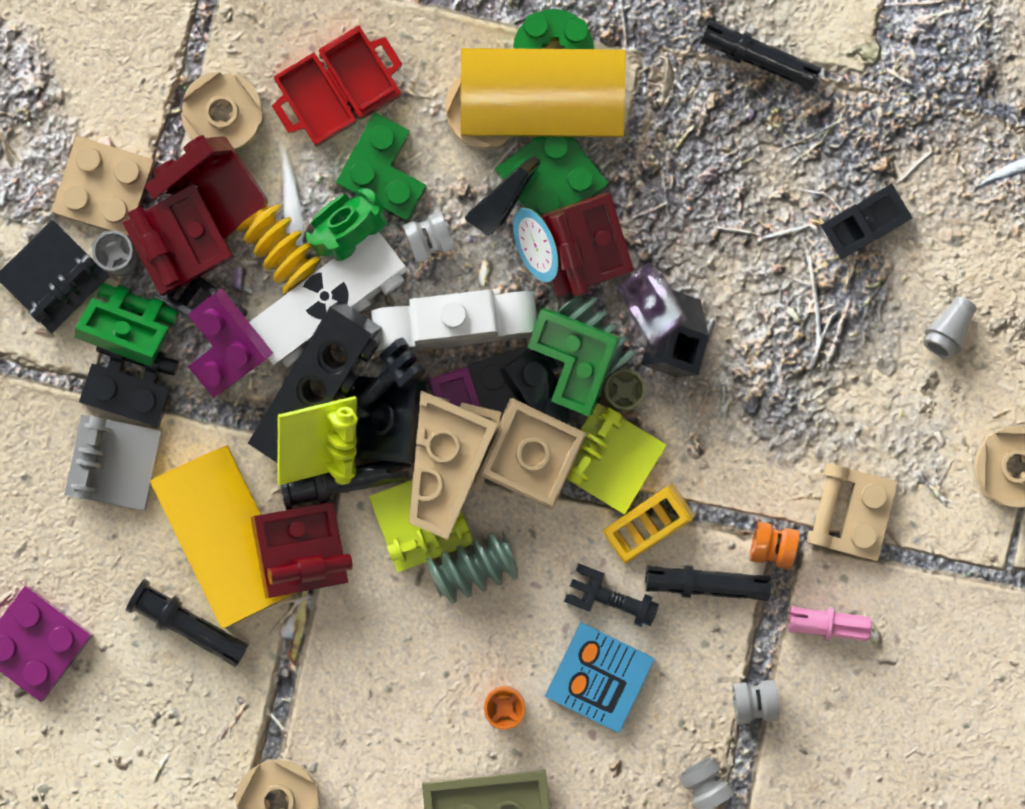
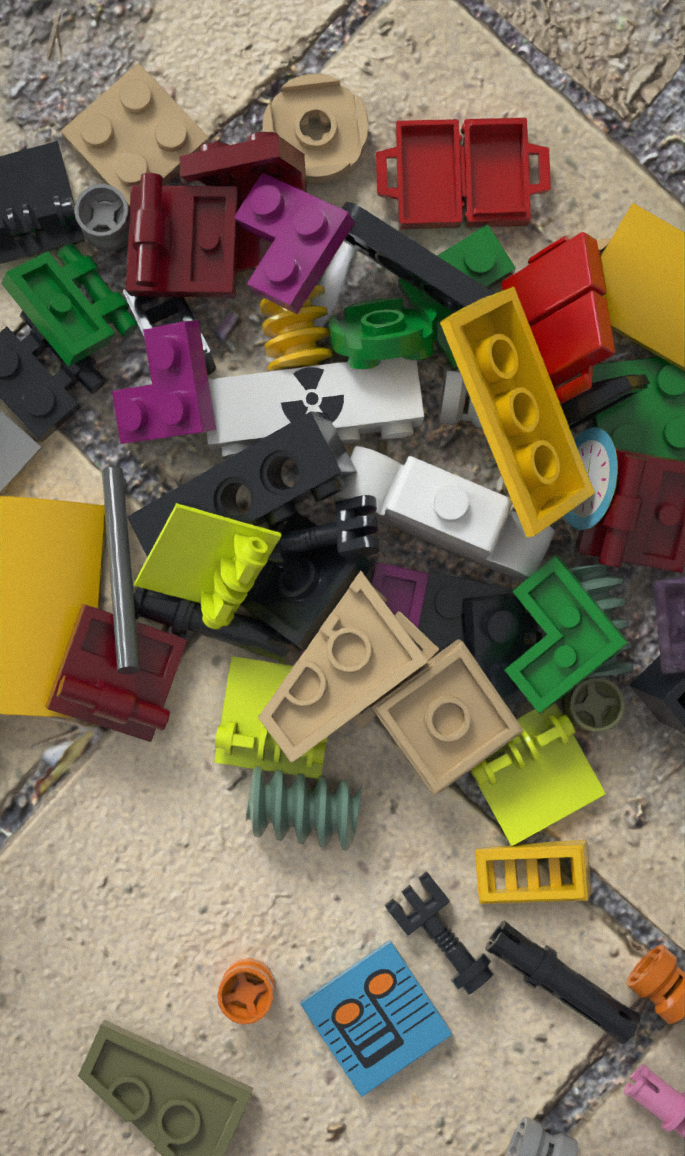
camera: 30 degrees right, 0 degrees up
none -> dark grey bar [102,467,140,674]
none -> magenta plate [234,173,355,314]
none -> black beam [341,202,495,313]
none -> yellow slope [440,287,595,537]
none -> red piece [501,232,615,405]

